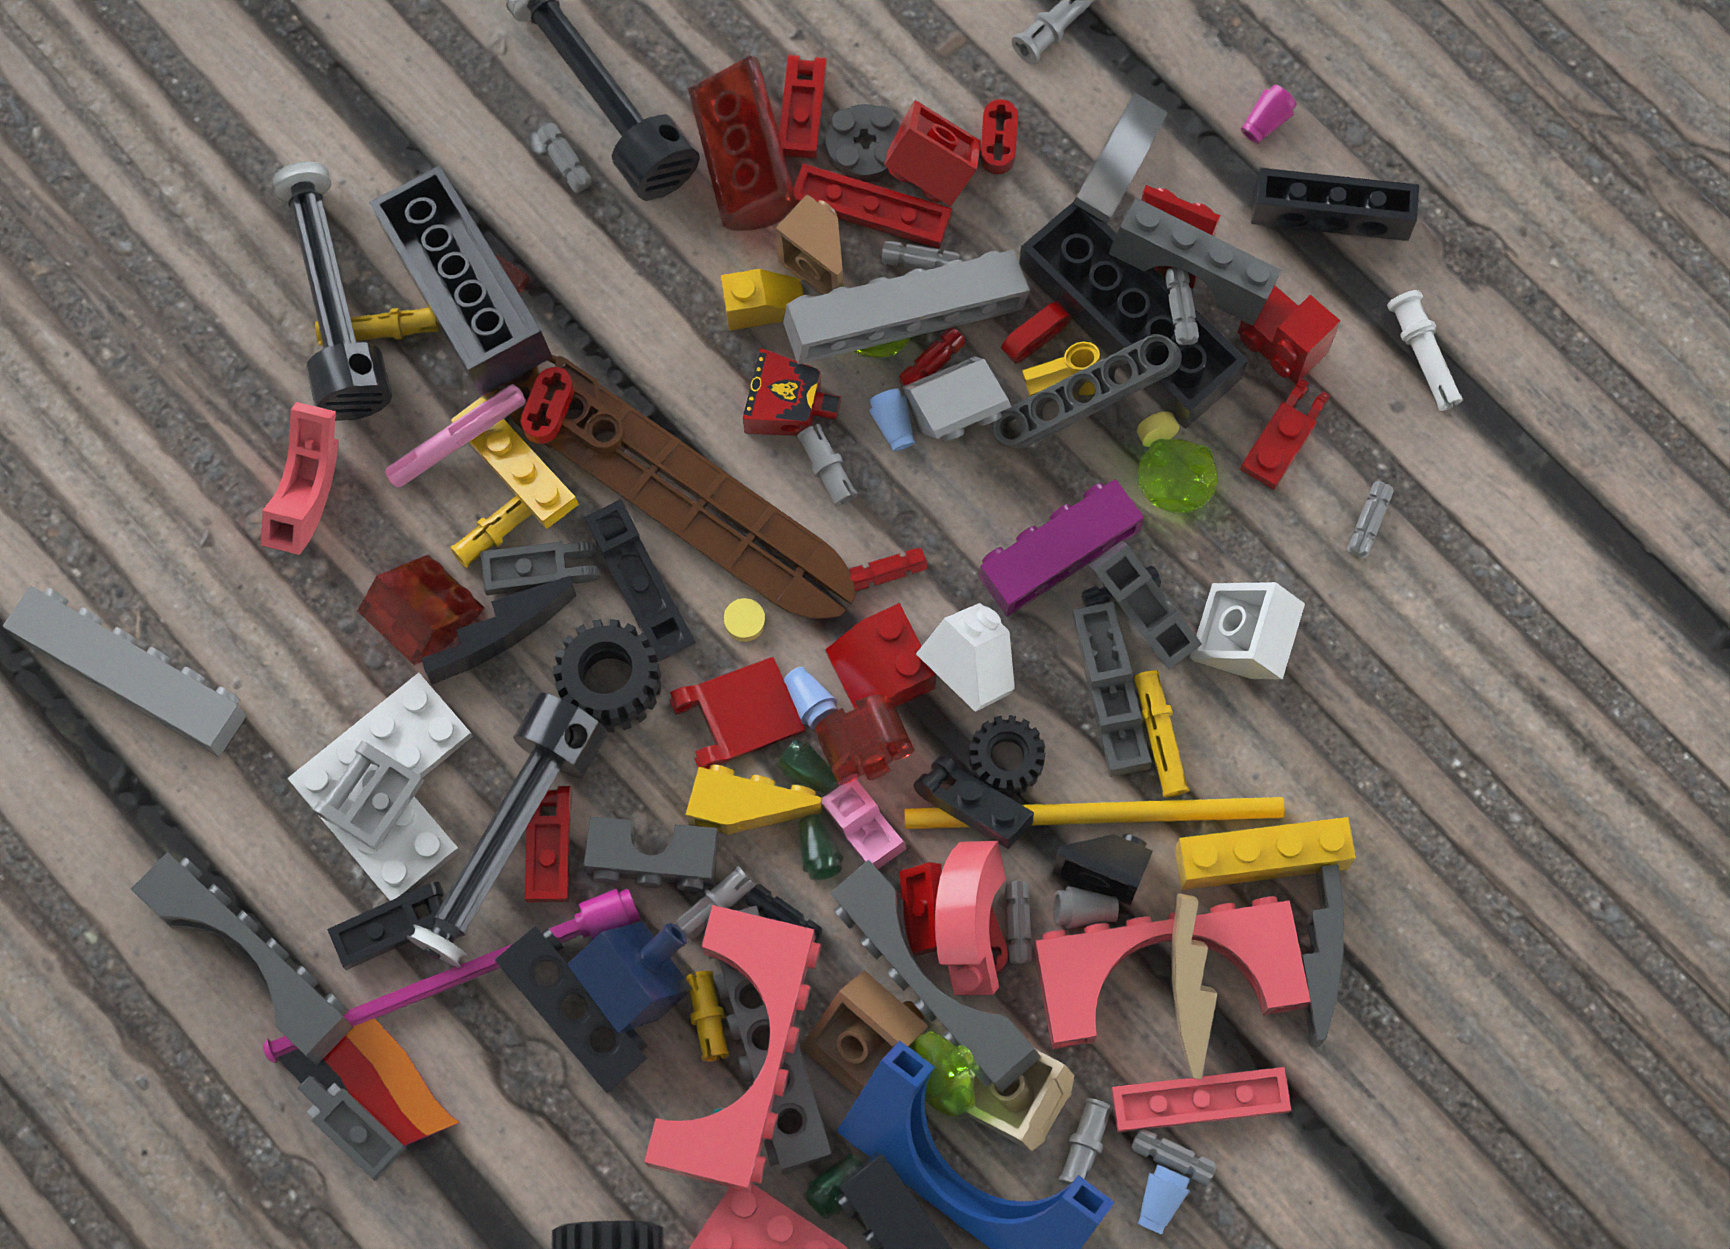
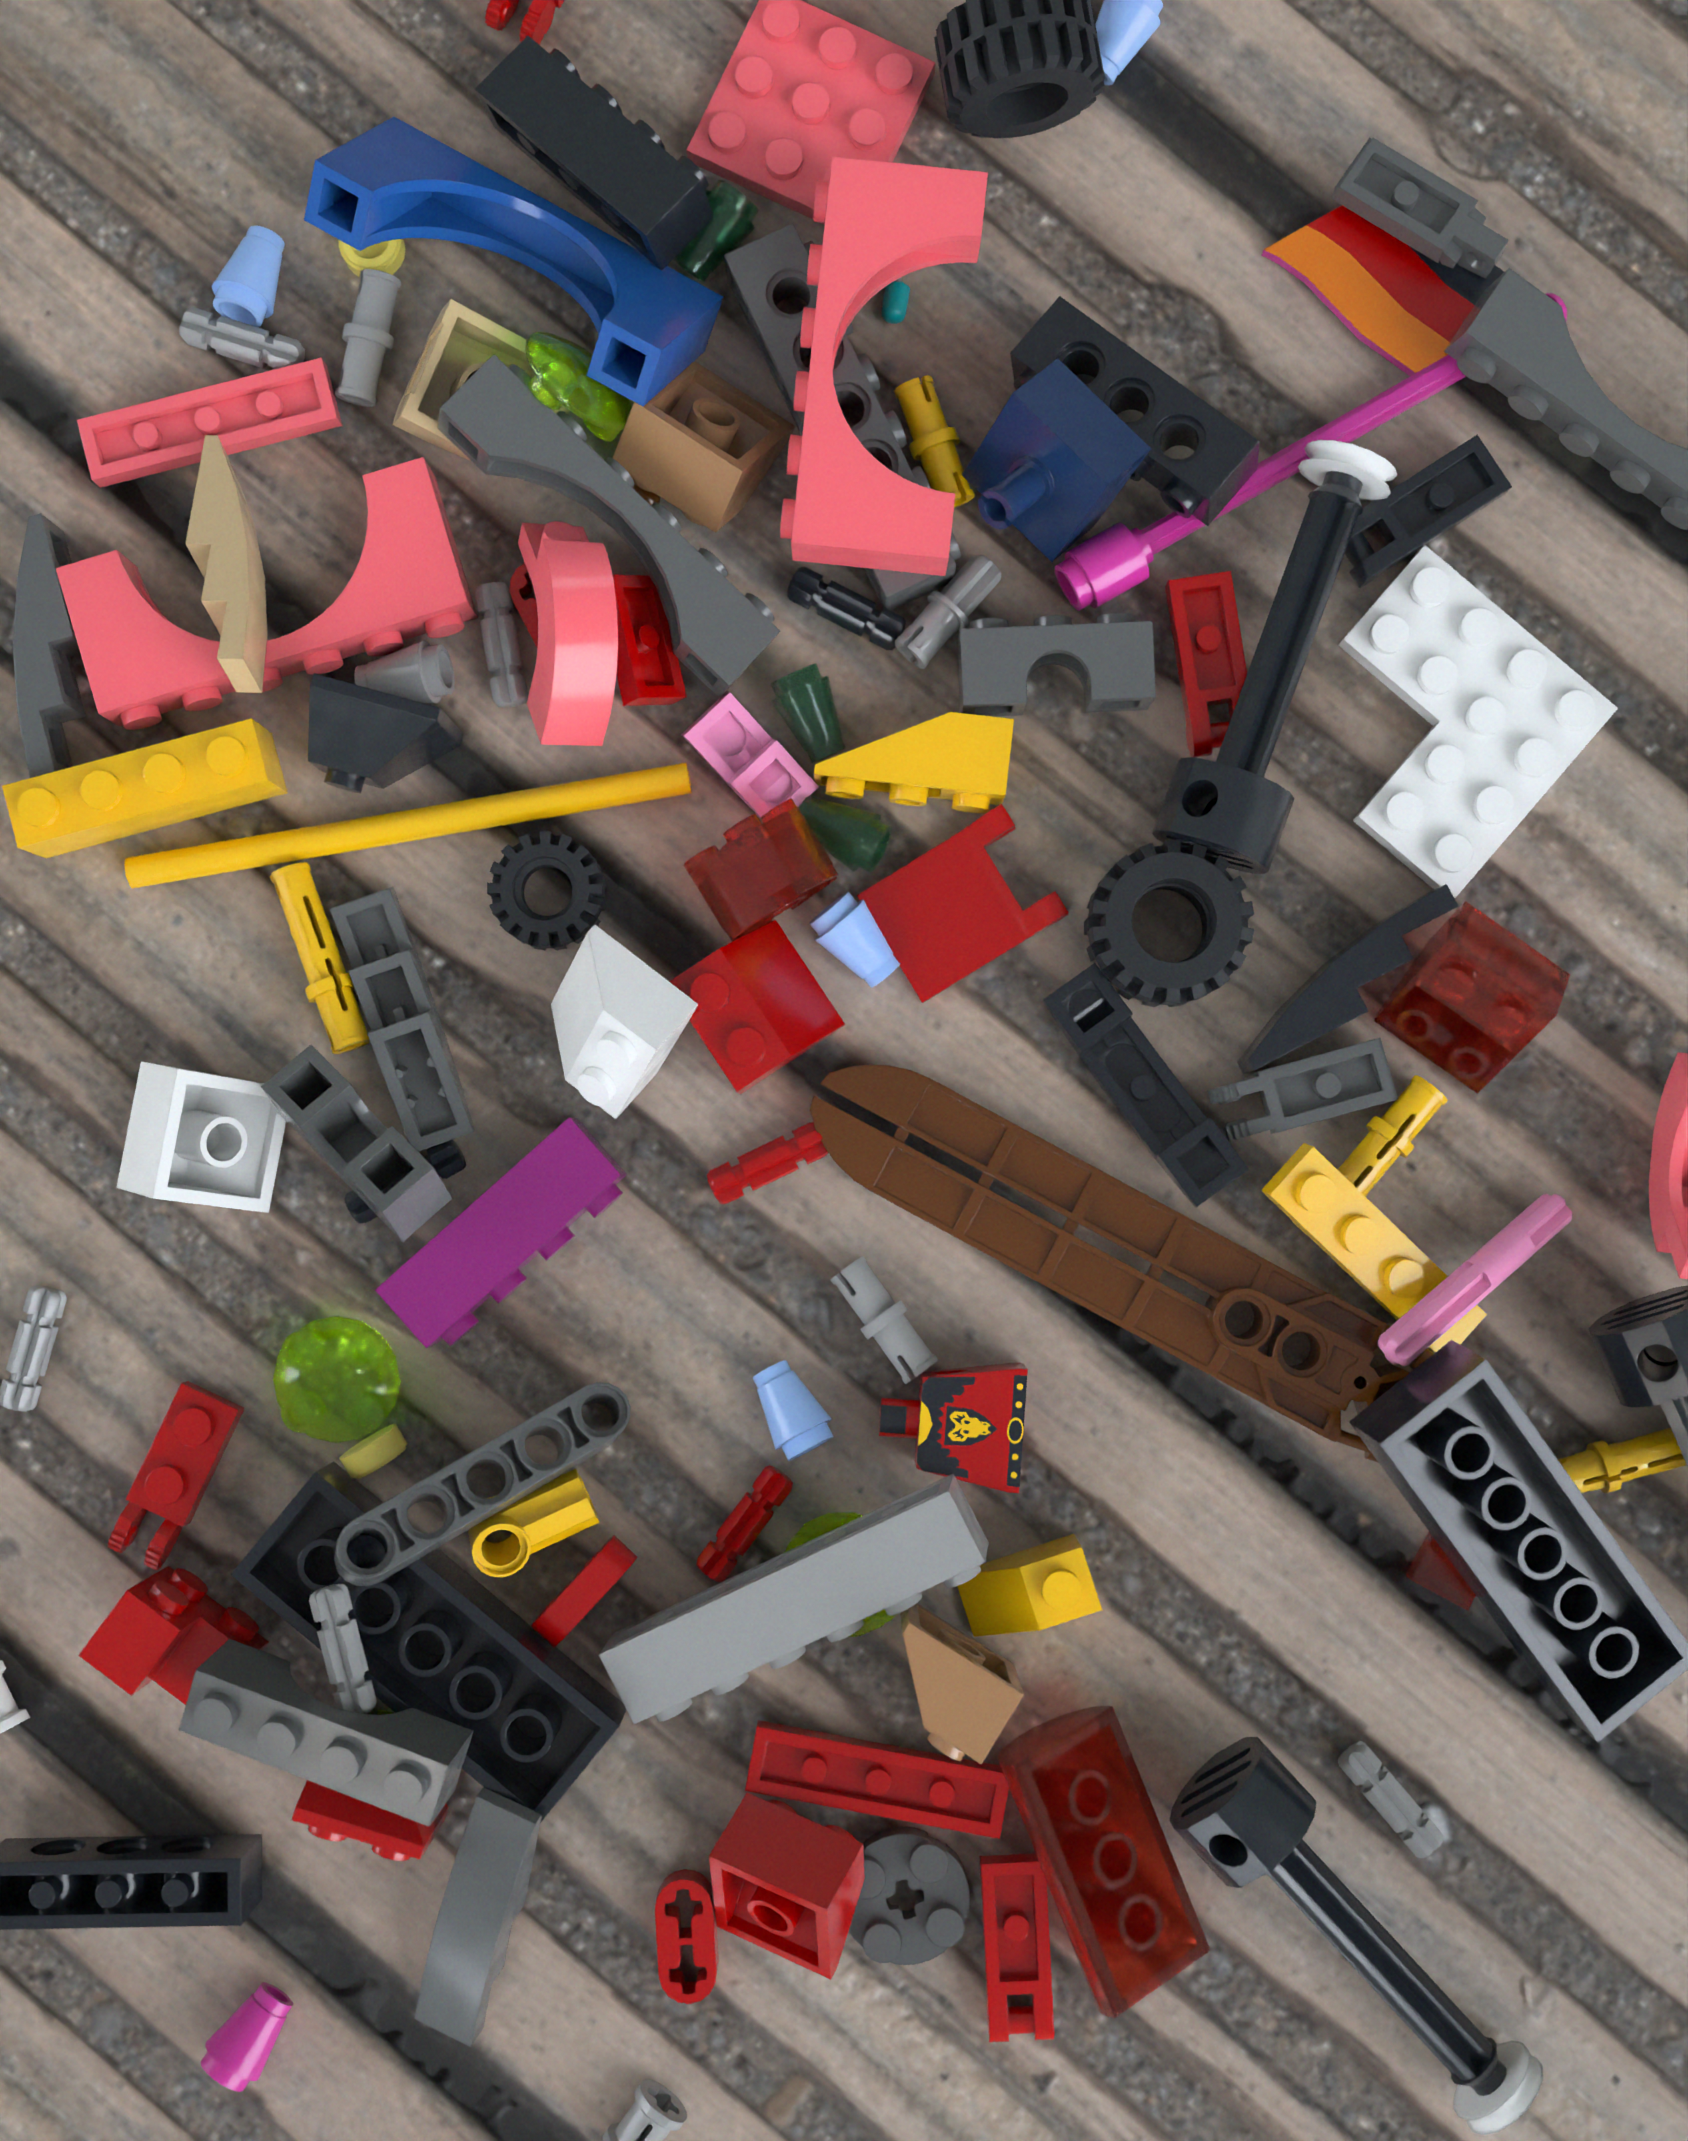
camera: 175 degrees right, 15 degrees up
light grey plate [313,740,424,851] -> none
red beam [520,367,574,444] -> none
light yellow tile [724,598,765,642] -> none
light grey axle [882,241,960,270] -> none
light grey slope [902,357,1011,442] -> none
black plate [913,755,1034,850] -> none

